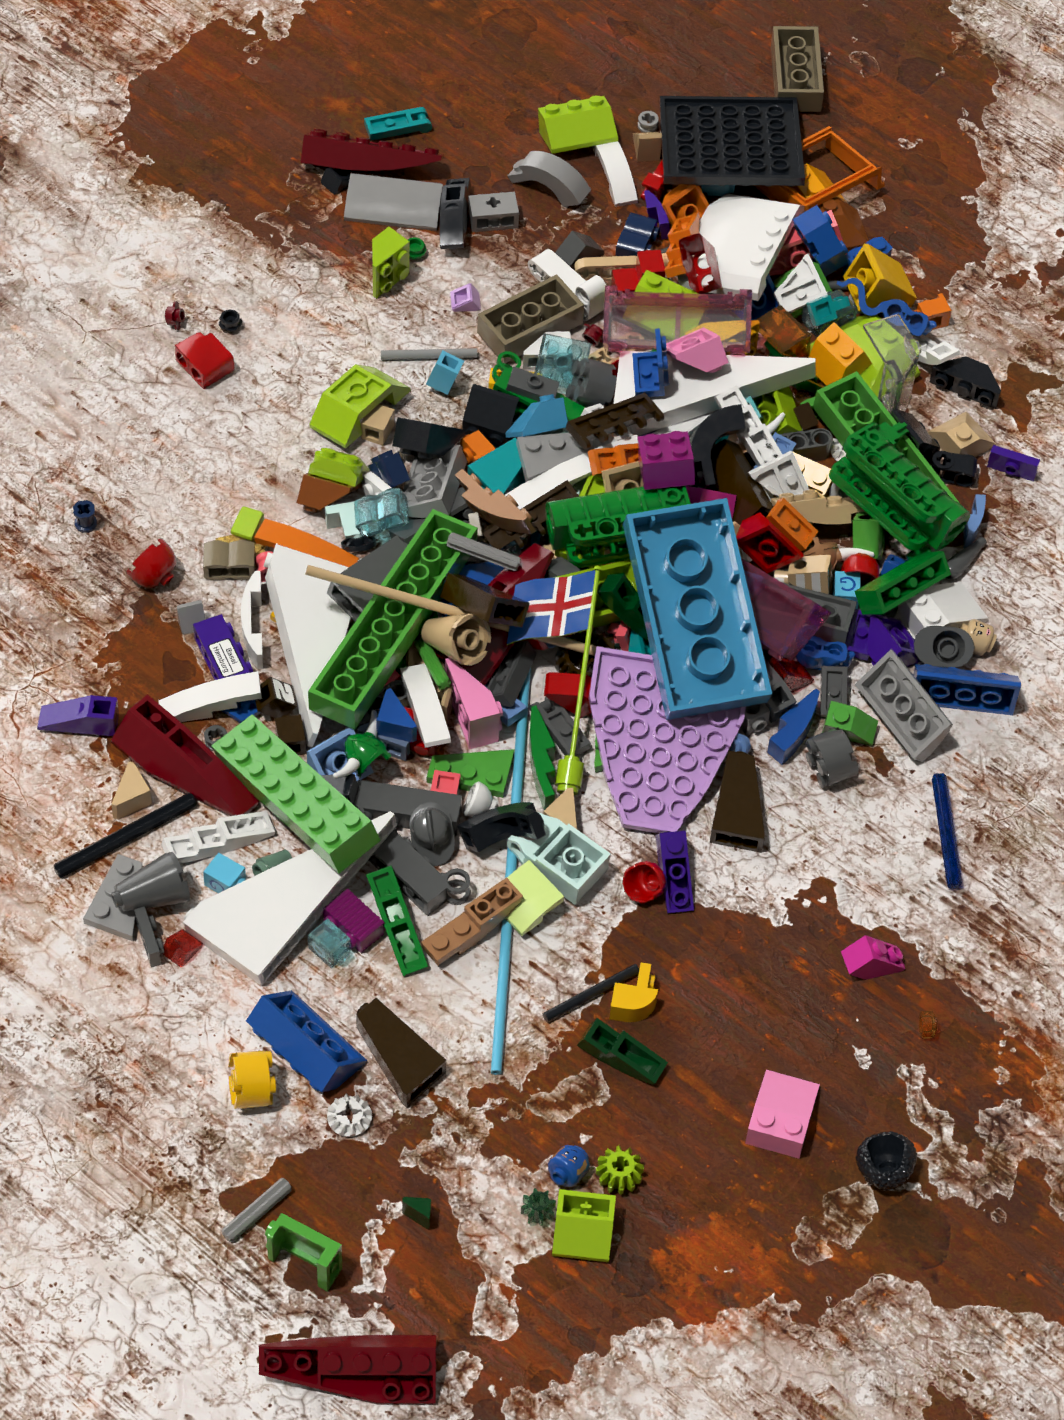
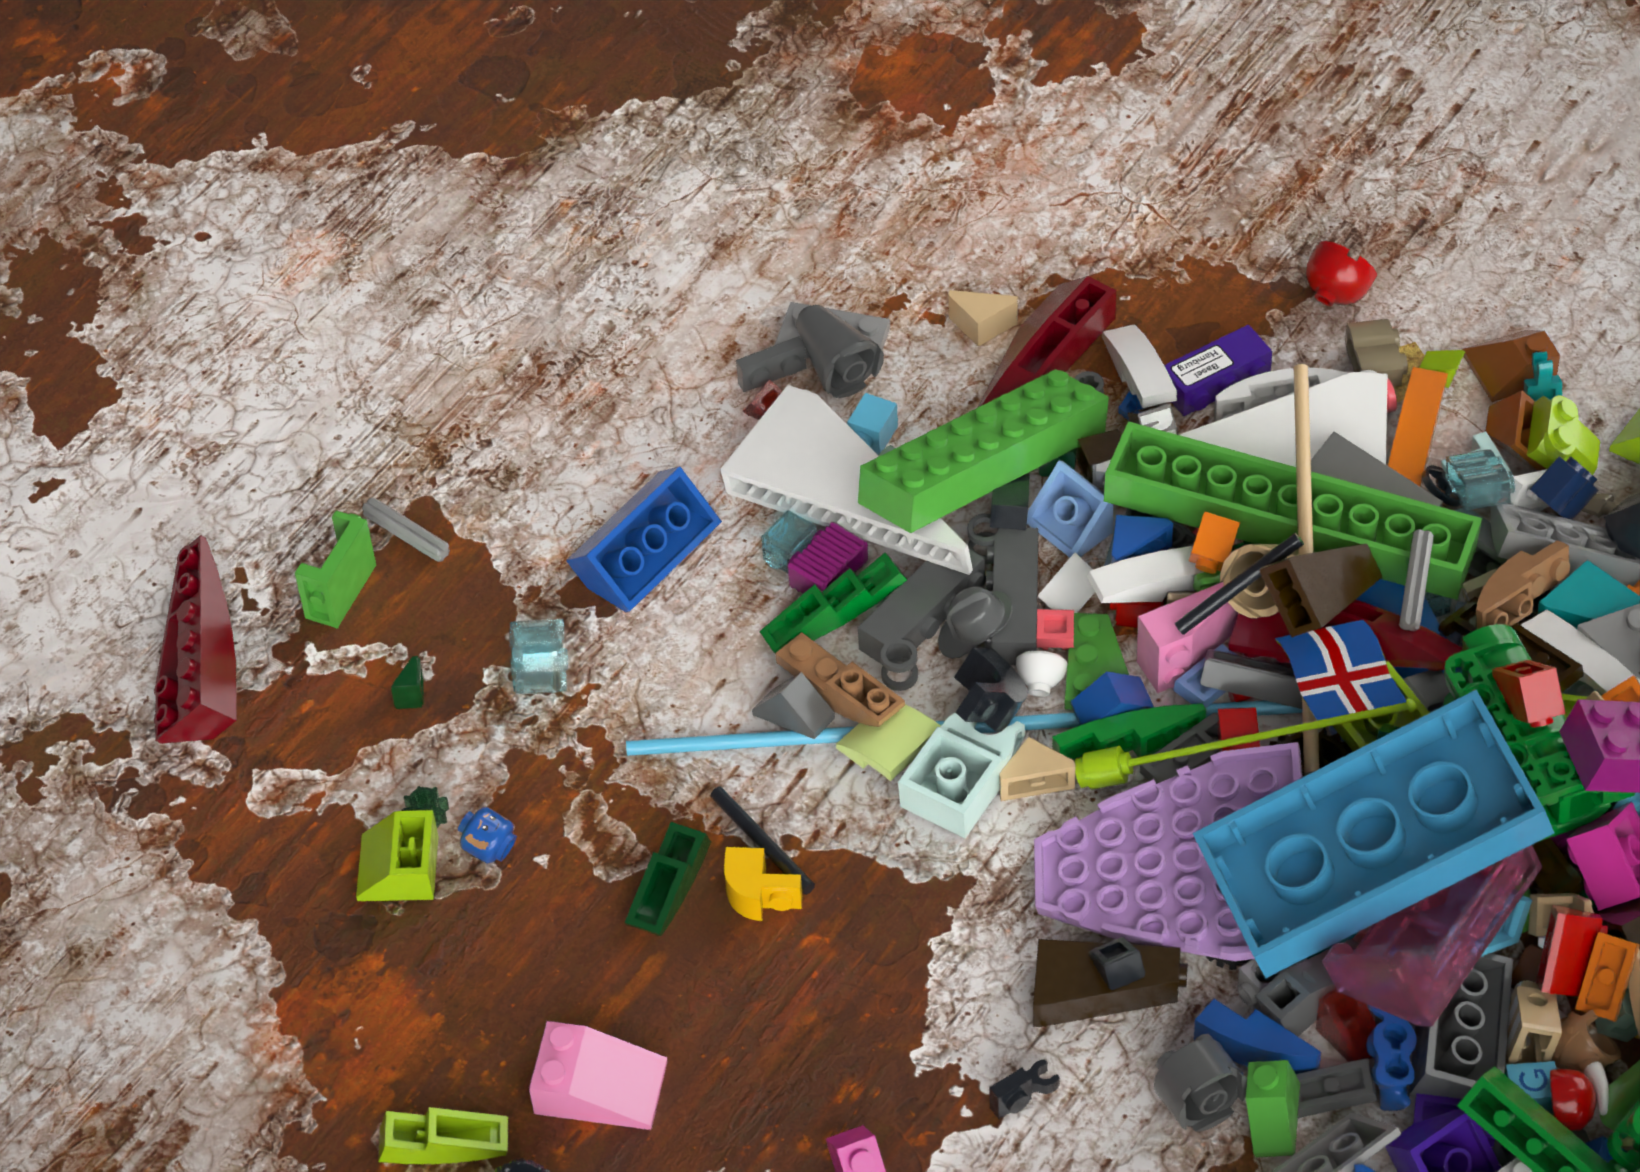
camera: 90 degrees right, 5 degrees down
dark purple slope [37,695,119,736] -> none
black axle [53,793,196,878] -> none
dark blue bush [73,500,97,533] -> none
white slope [161,811,275,863] -> none
light grey slope [176,600,205,635] -> none
yellow brick [228,1050,276,1109] -> none
white gear [327,1094,372,1137] -> none
green helmet [333,710,391,778] -> none
dark brown slope [356,998,446,1108] -> none
lime gear [596,1145,644,1195] -> none
red hair [622,861,666,903] -> none
dark purple slope [655,831,694,913] -> none
medium blue plate [729,733,751,754] -> none
none -> lime slope [379,1107,508,1164]
none -> clear light blue brick [509,619,568,695]
none -> dark grey slope [752,672,835,739]
none -> black plate [989,1059,1060,1119]
none -> white sticker [1038,553,1095,613]
none -> blue slope [1071,672,1154,725]
none -> black slope [1088,937,1145,990]
none -> black bar [1175,533,1304,635]
none -> orange slope [1189,511,1240,574]
none -> dark orange slope [1462,330,1560,402]
none -> slope [1492,660,1566,727]
none -> teal plate [1524,351,1562,401]

